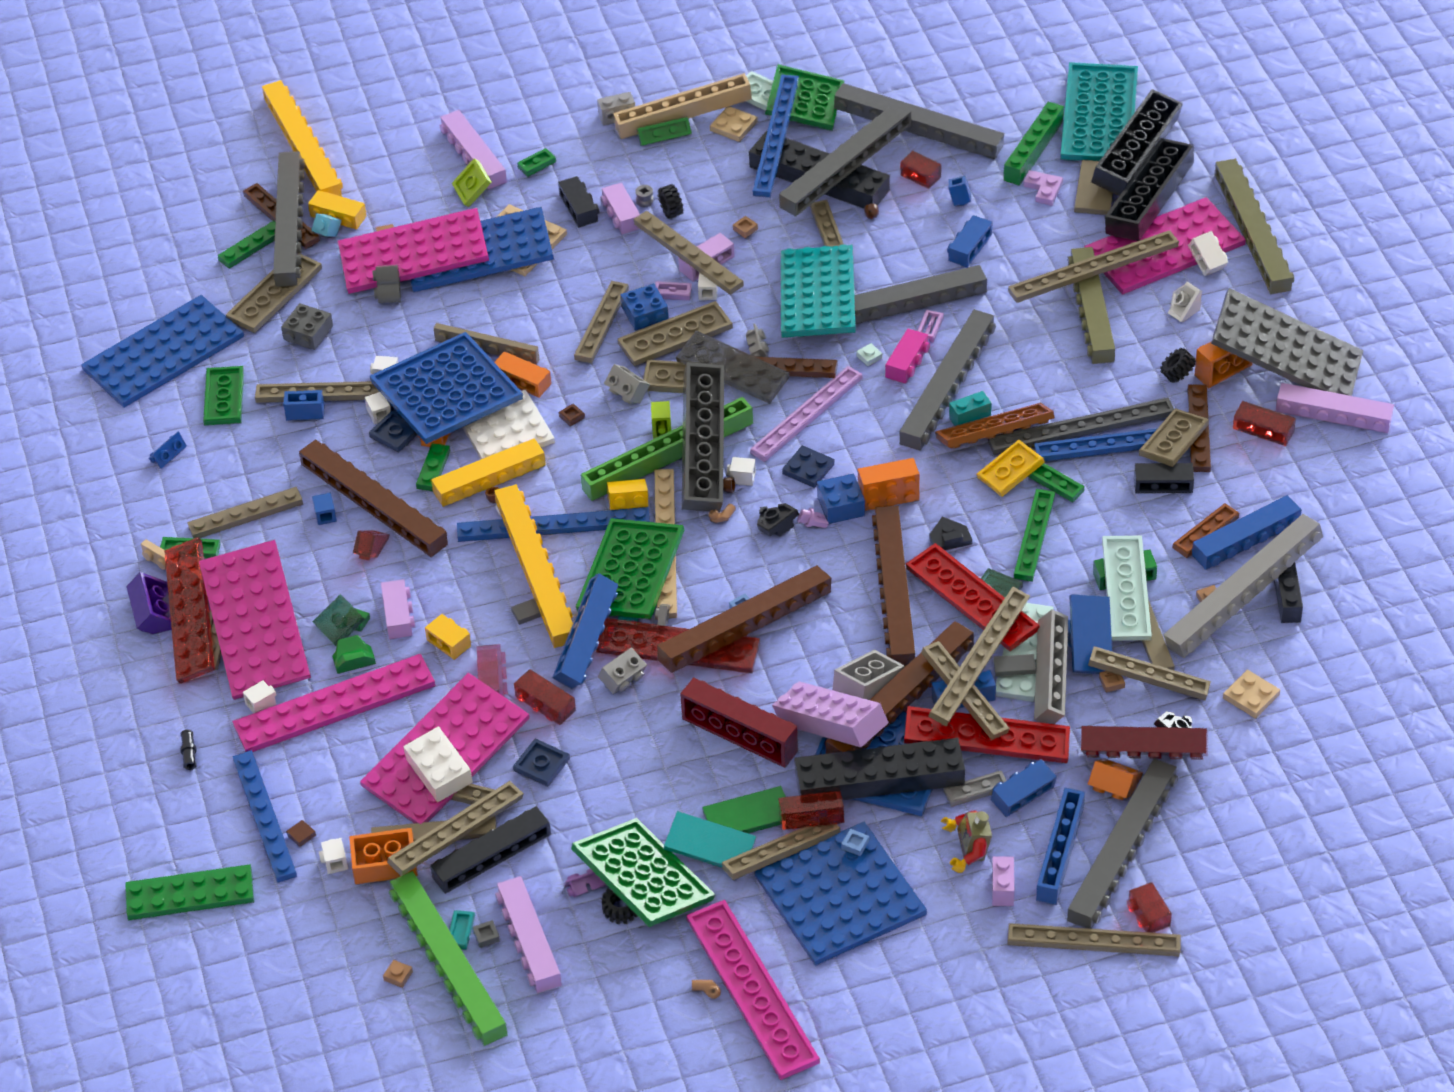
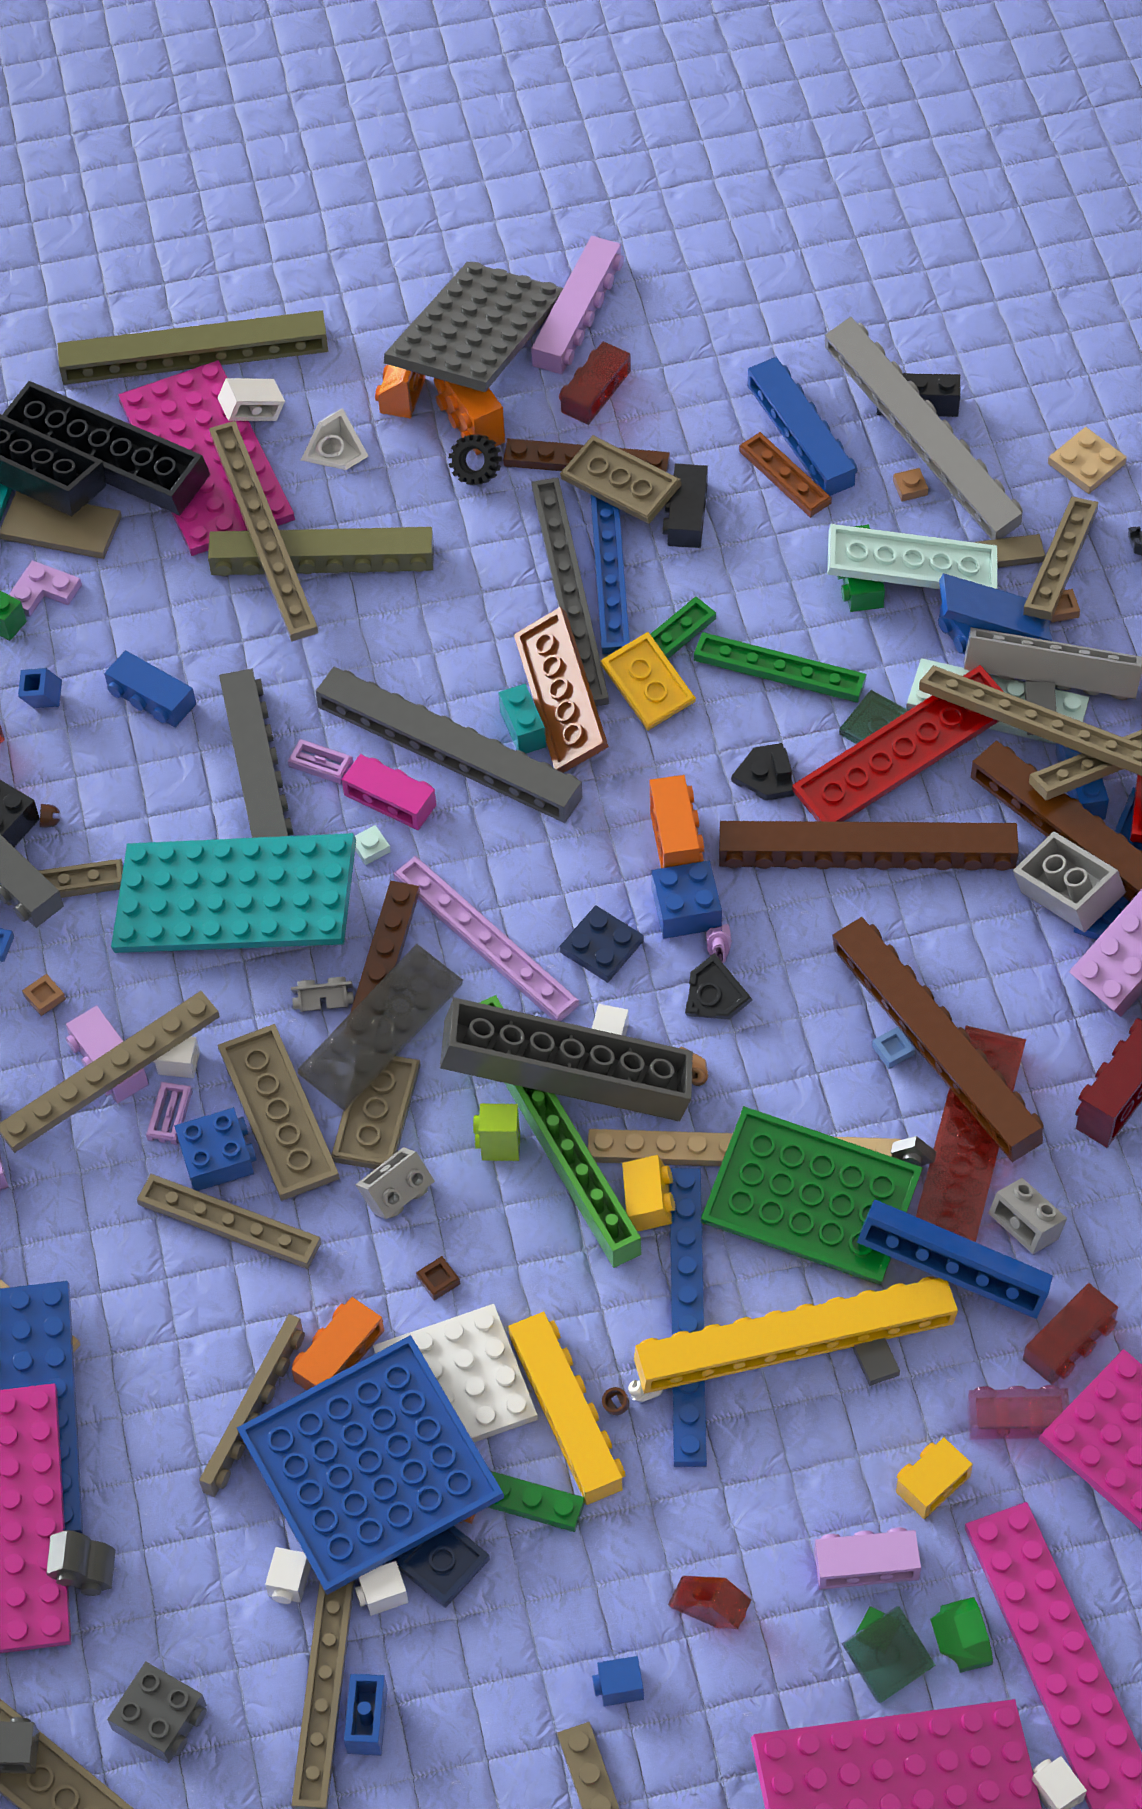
camera: 85 degrees left, 10 degrees up
reddish brown brick [299,439,448,557] -> none

